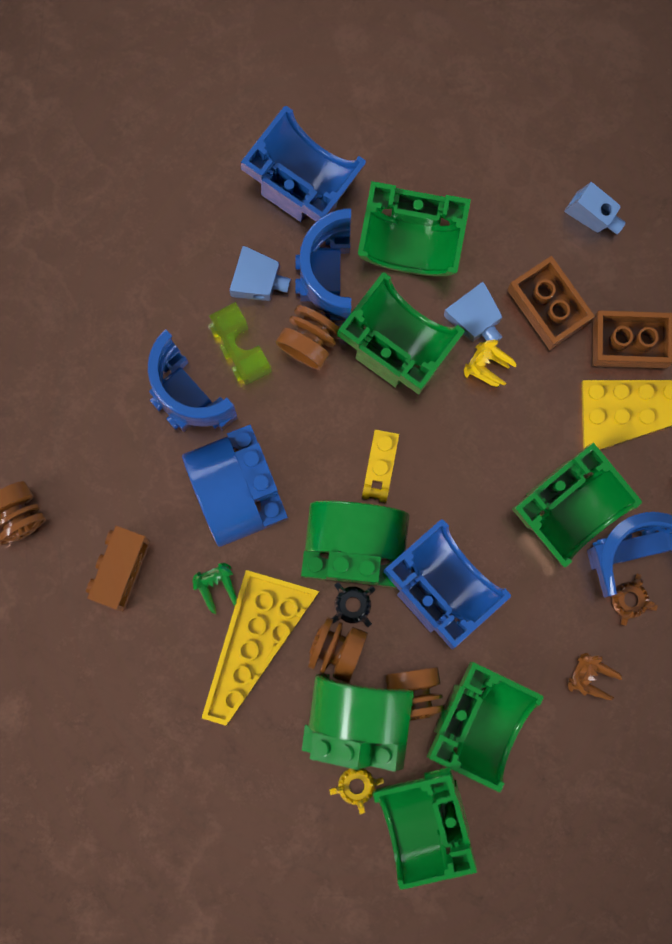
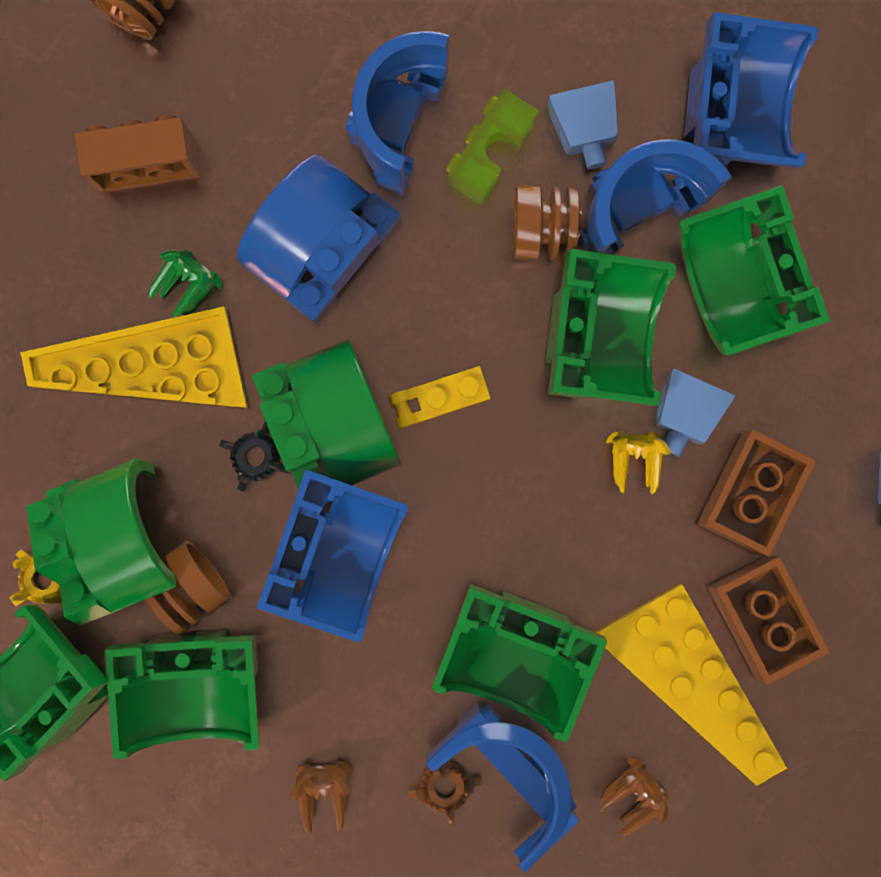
camera: 60 degrees right, 5 degrees up
dark orange wheel [308,617,368,684] -> none

